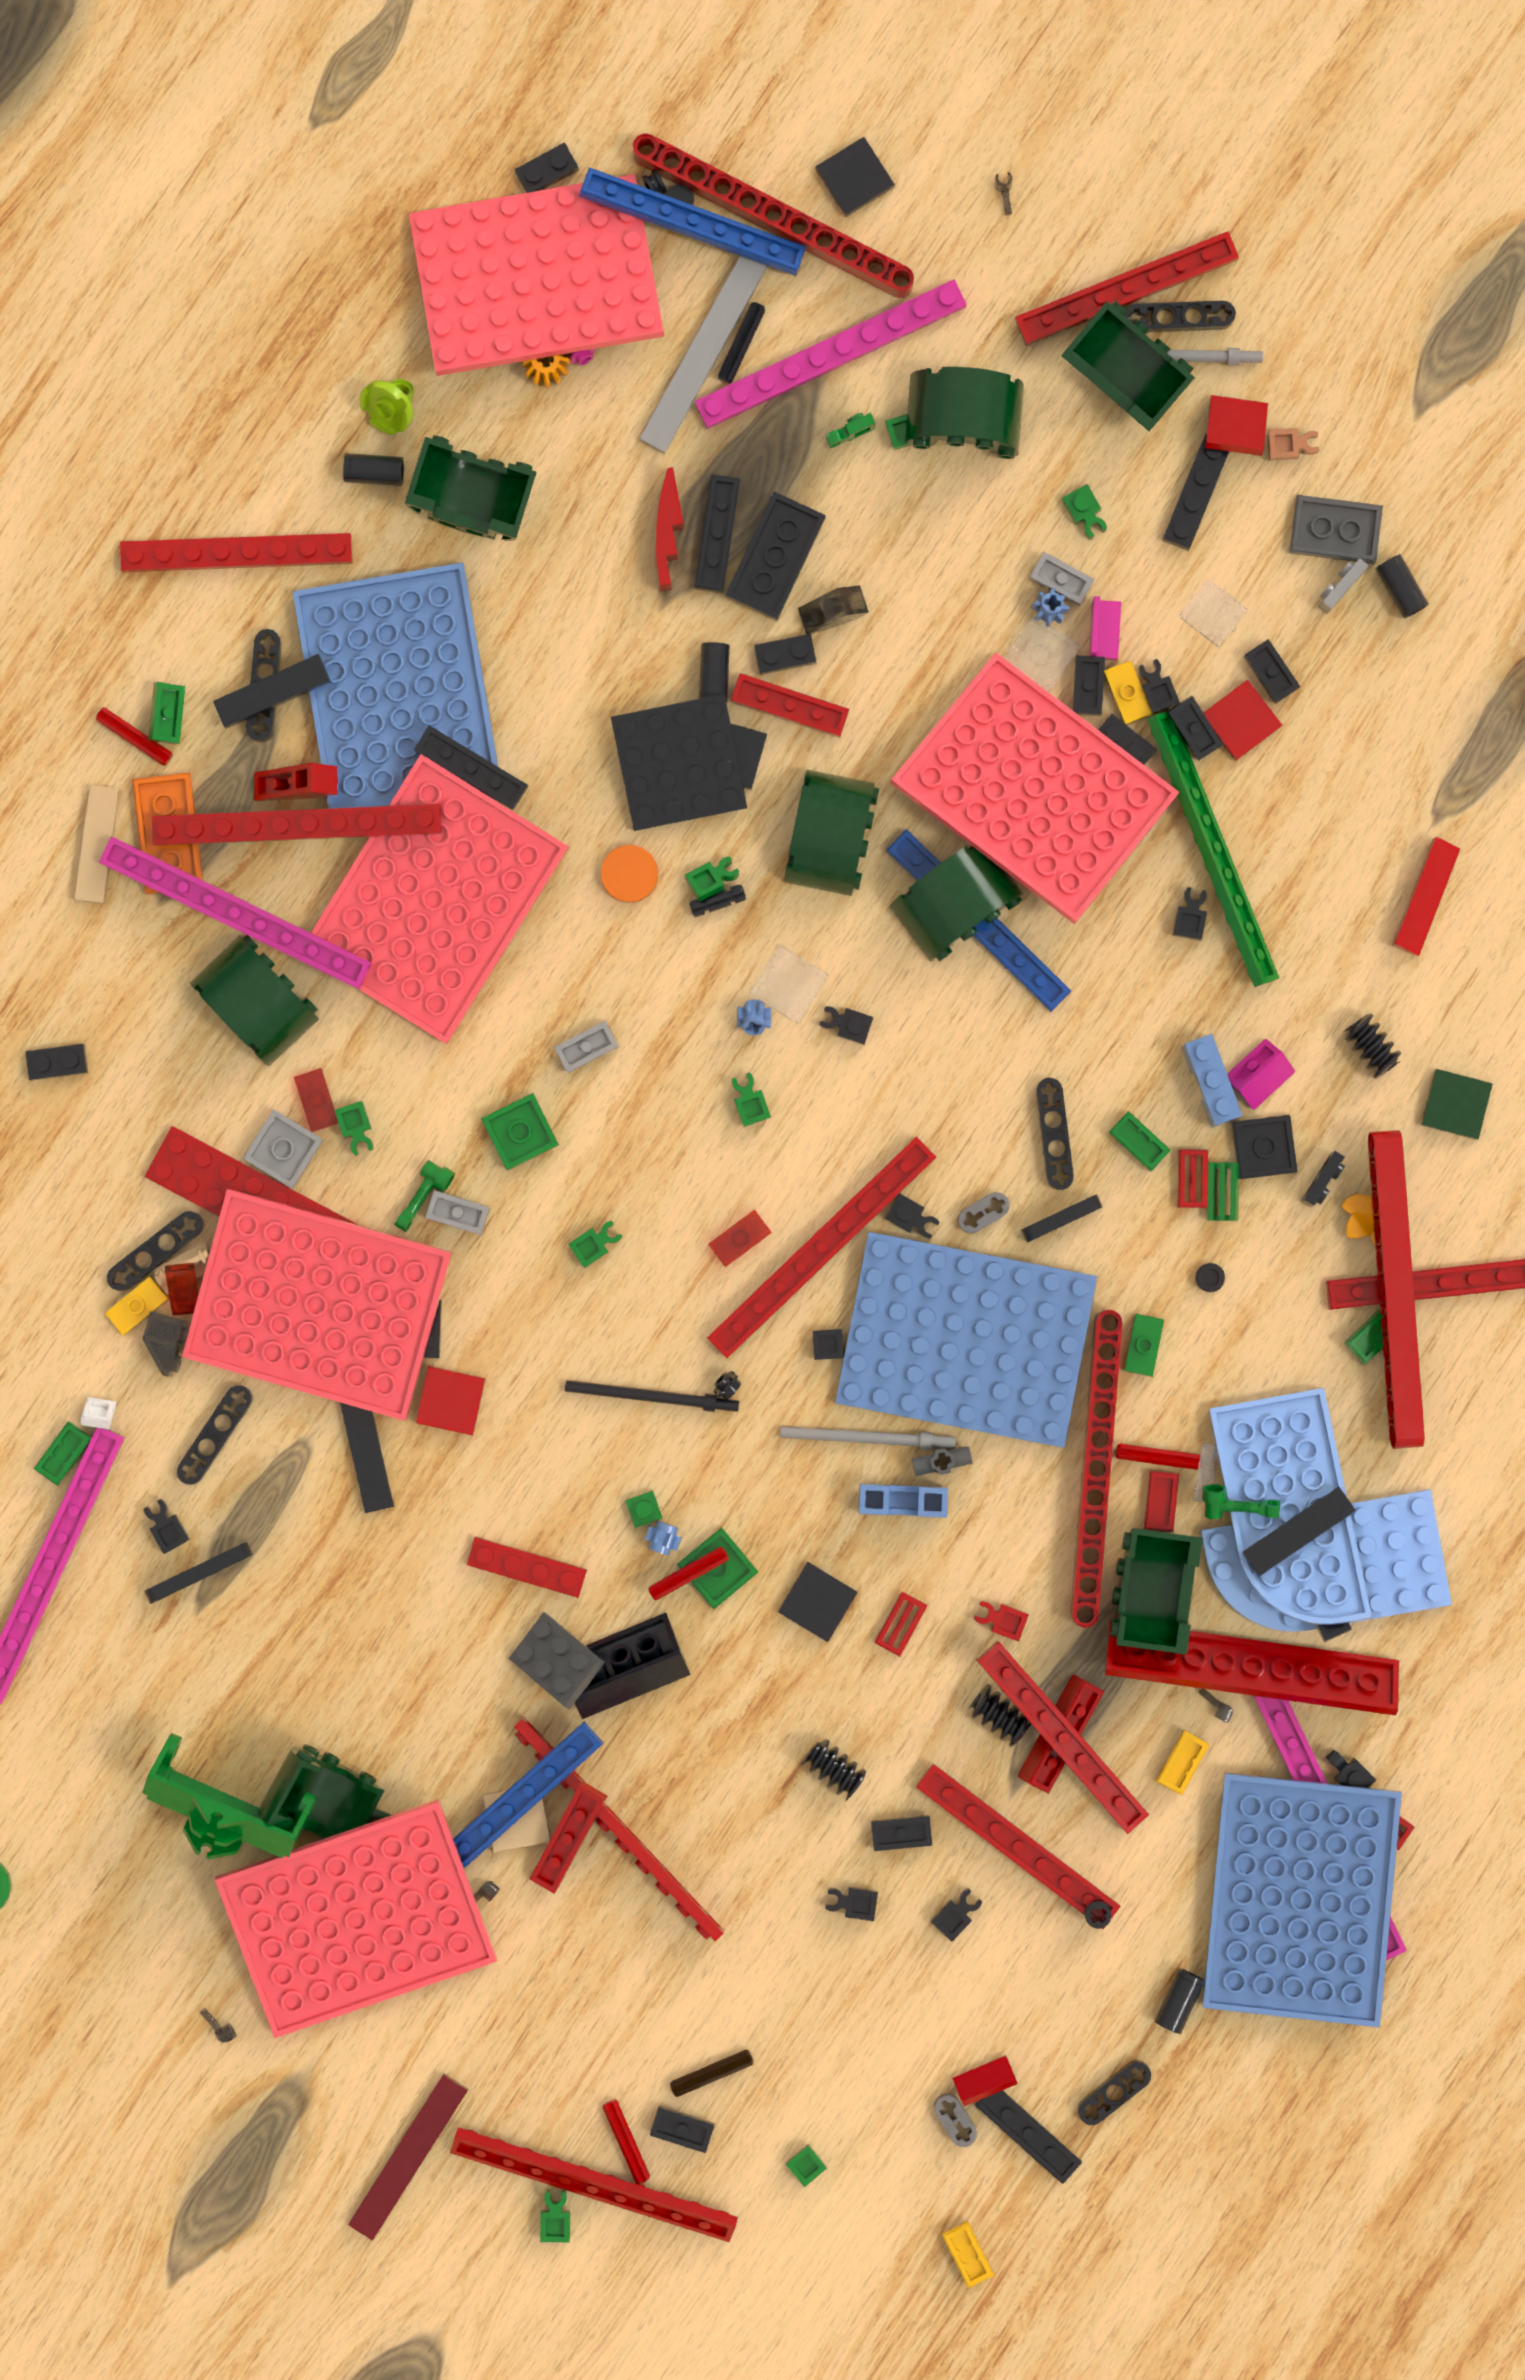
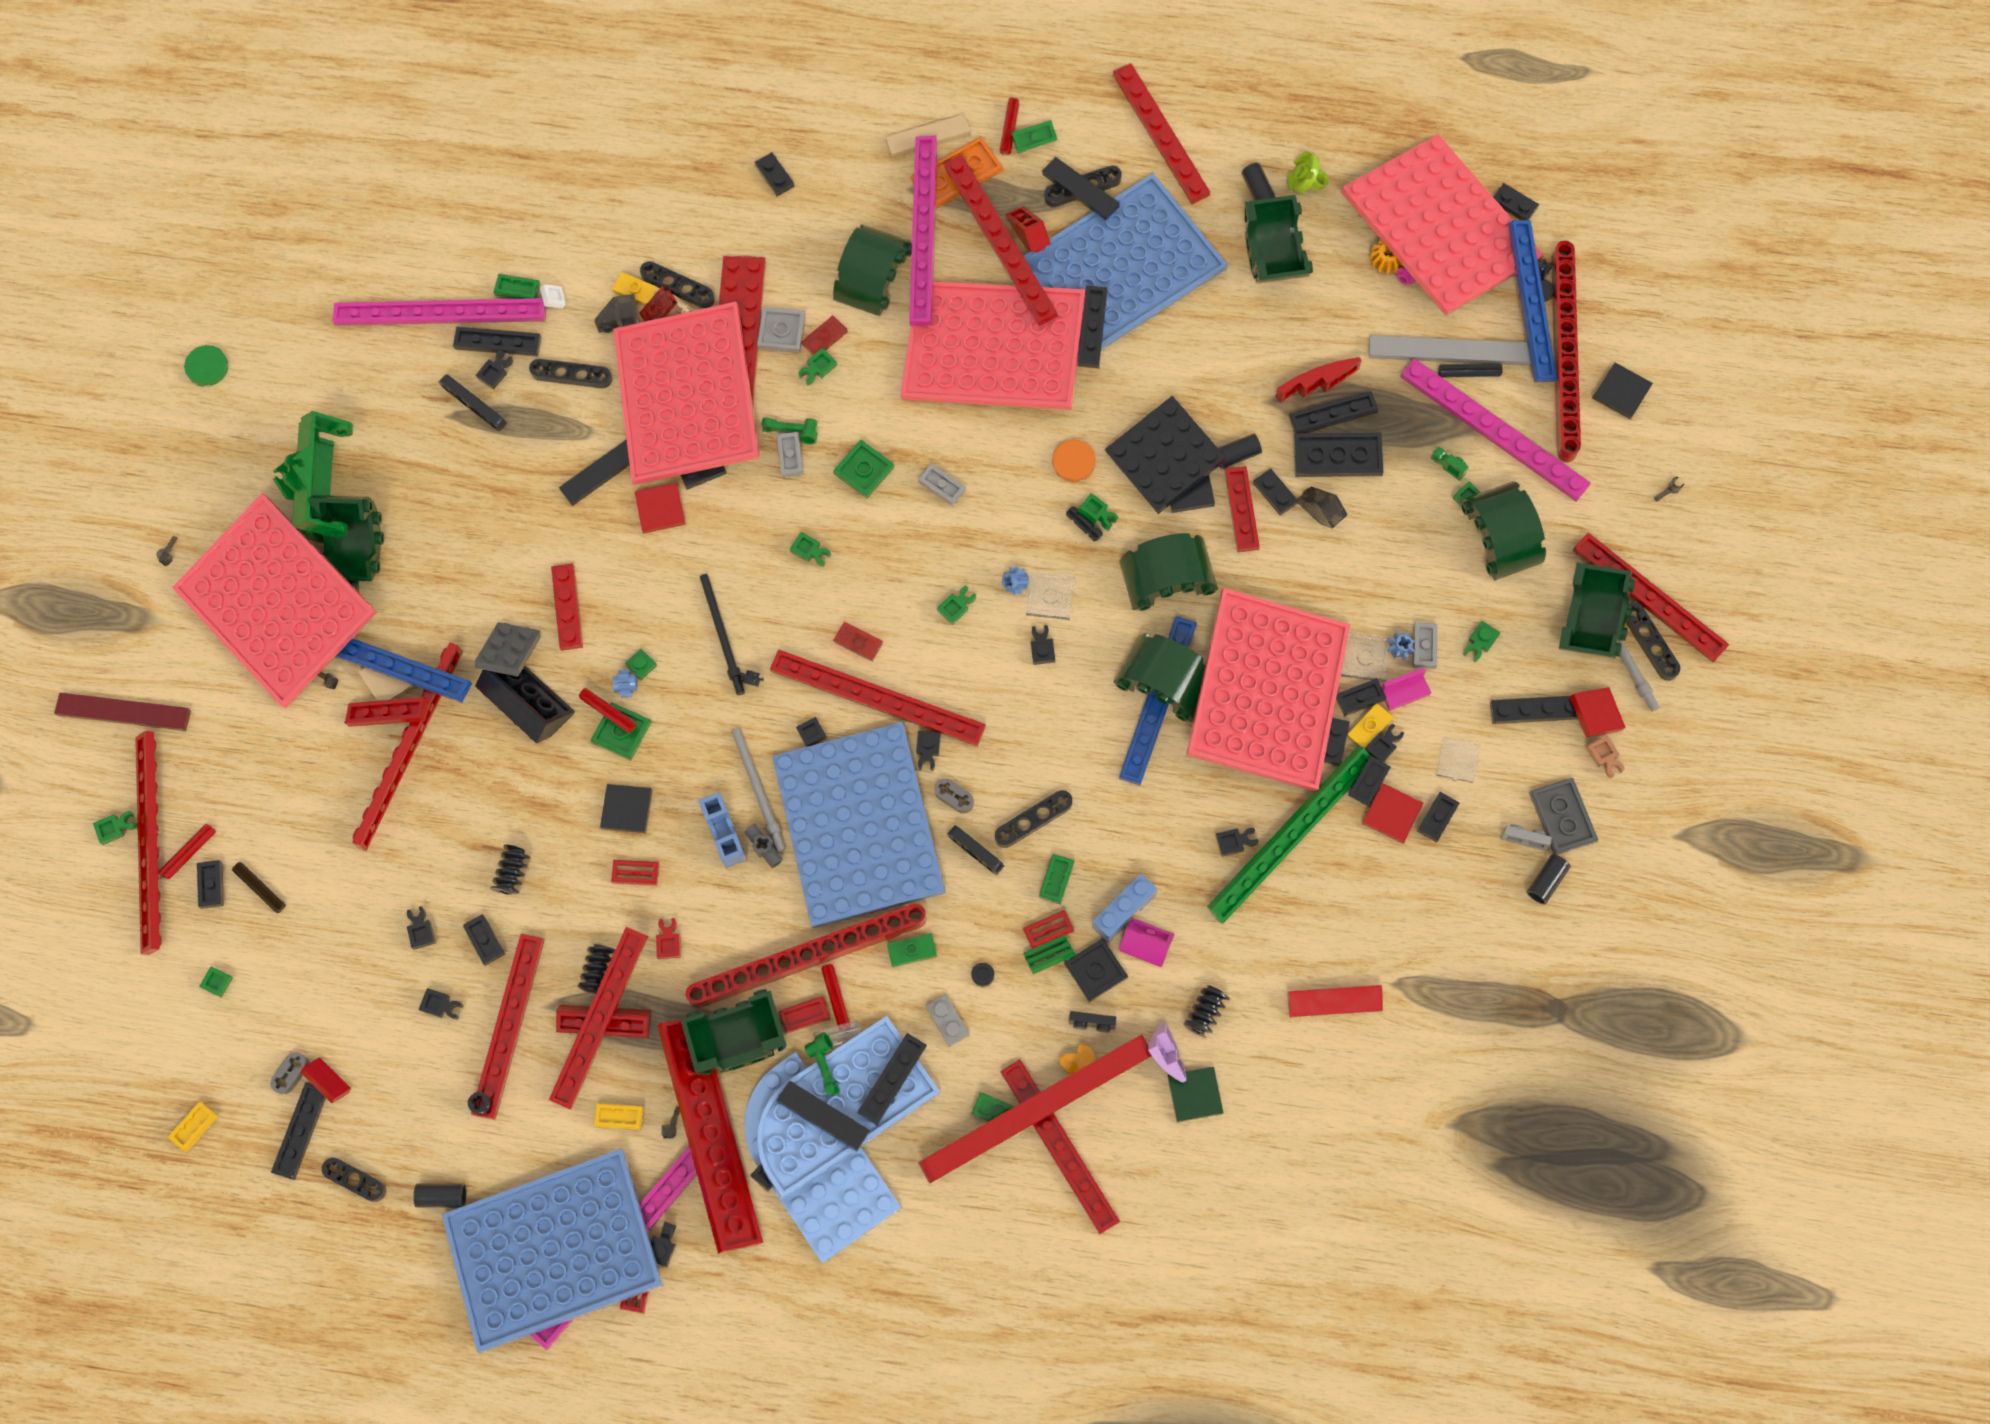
camera: 70 degrees right, 15 degrees down
none -> black plate [453,326,542,356]
none -> black plate [857,1033,927,1126]
none -> light grey plate [926,994,969,1047]
none -> lavender brick [1148,1022,1187,1082]

